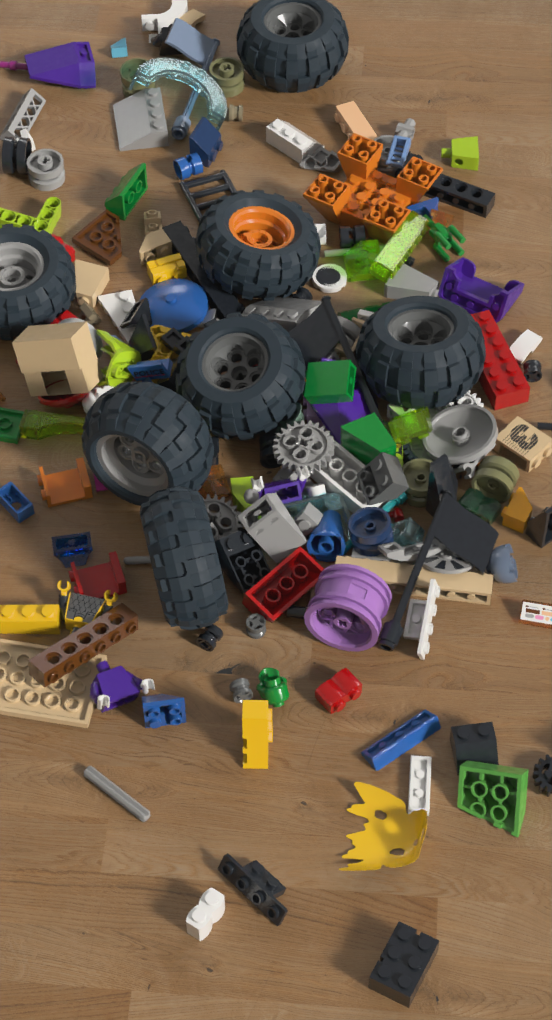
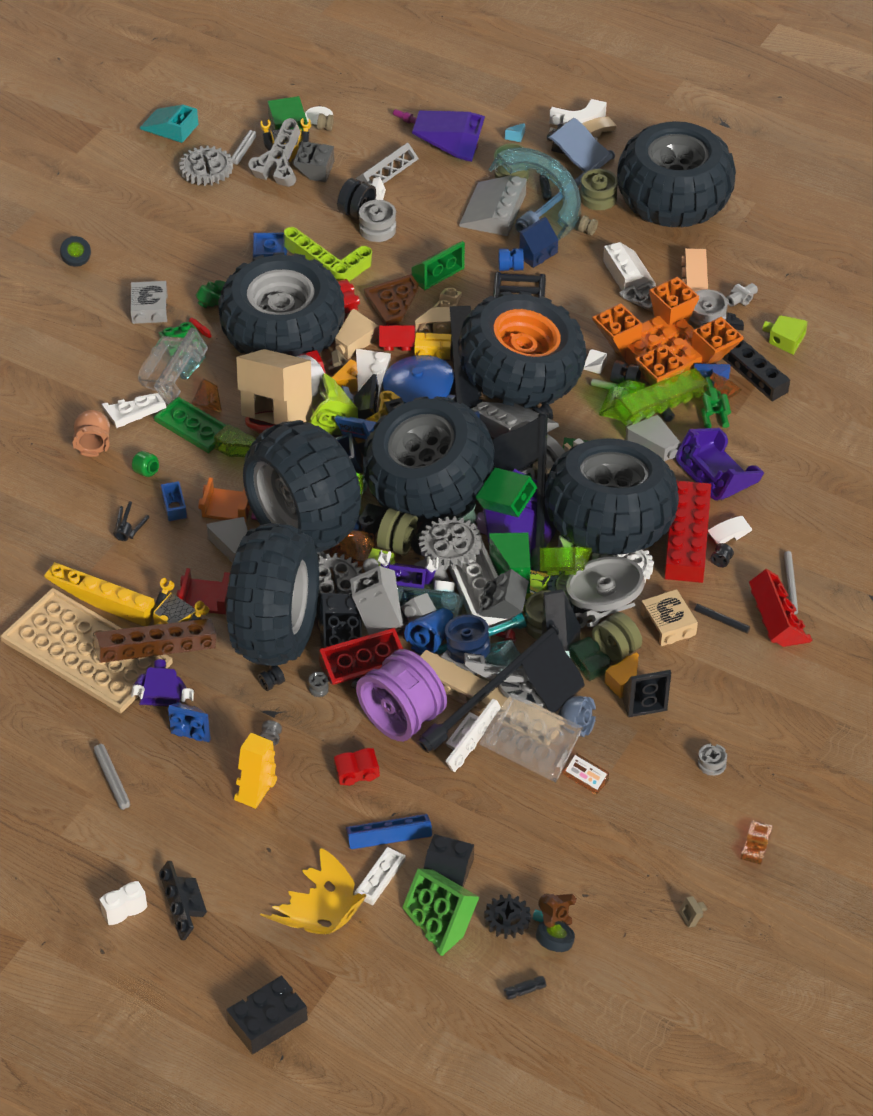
camera: 25 degrees right, 5 degrees down
slope [51,531,93,568] -> none
black slope [120,298,152,329] -> none
green head [256,667,290,708] -> none
tile [312,264,347,293] -> none
medium blue slope [386,135,411,168] -> none
none -> light grey slope [207,517,248,563]
none -> light orange slope [332,359,358,392]
none -> olive wheel [377,508,418,556]
none -> red slope [379,325,415,351]
none -> clear slope [479,693,583,783]
none -> black axle [539,174,552,200]

